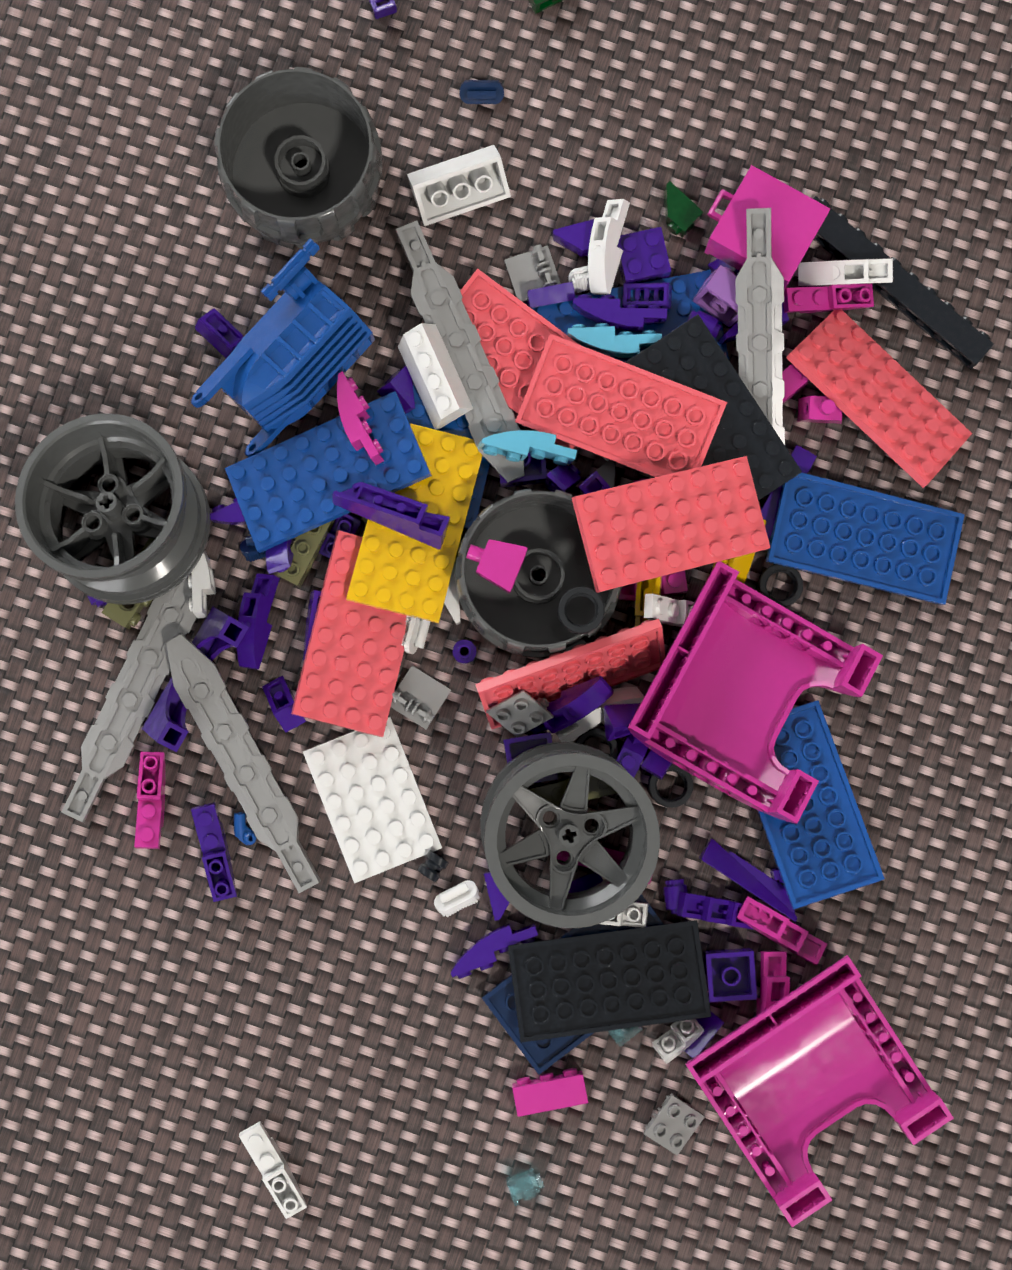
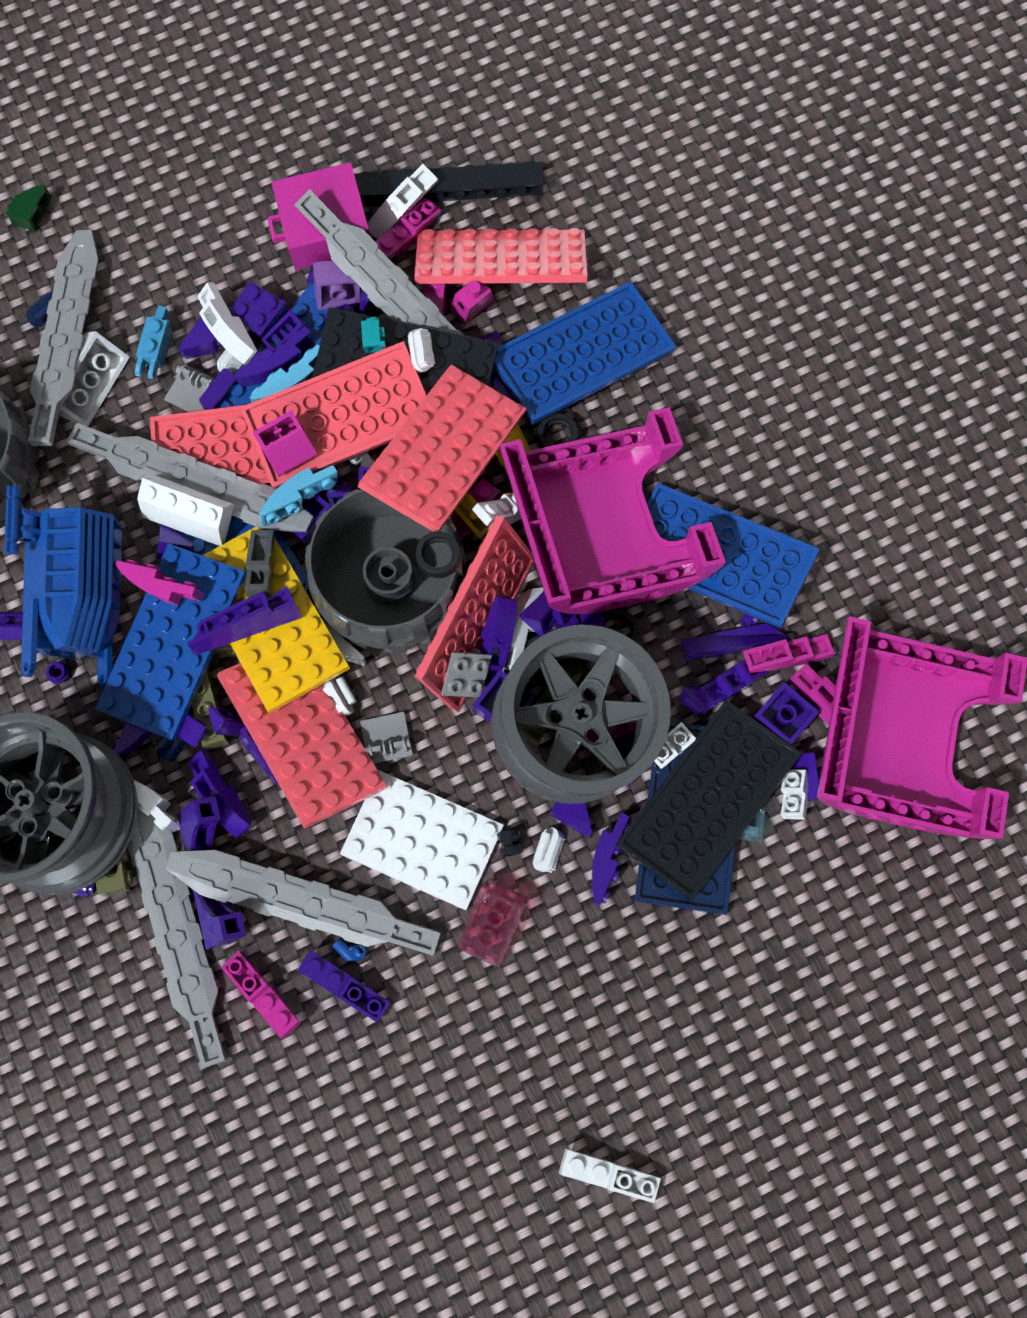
camera: 40 degrees left, 10 degrees down
dark purple slope [262,675,306,733] -> none
dark purple slope [319,513,362,558] -> none
dark purple brick [453,640,477,664] -> none
dark pink torso [466,539,528,593] -> none
clear light blue brick [506,1168,544,1206] -> none
dark pink brick [512,1068,588,1117] -> none
light grey hinge [643,1093,705,1155] -> none
dark green slope [664,181,703,238] -> none
none -> light grey plate [28,230,99,446]
none -> dark purple plate [46,661,69,684]
none -> dark azure hinge [135,306,172,379]
none -> dark purple slope [208,707,245,736]
none -> dark grey slope [245,530,274,598]
none -> dark pink slope [252,410,317,477]
none -> teal brick [361,317,387,354]
none -> white piece [408,328,435,372]
none -> clear pink slope [457,879,531,968]

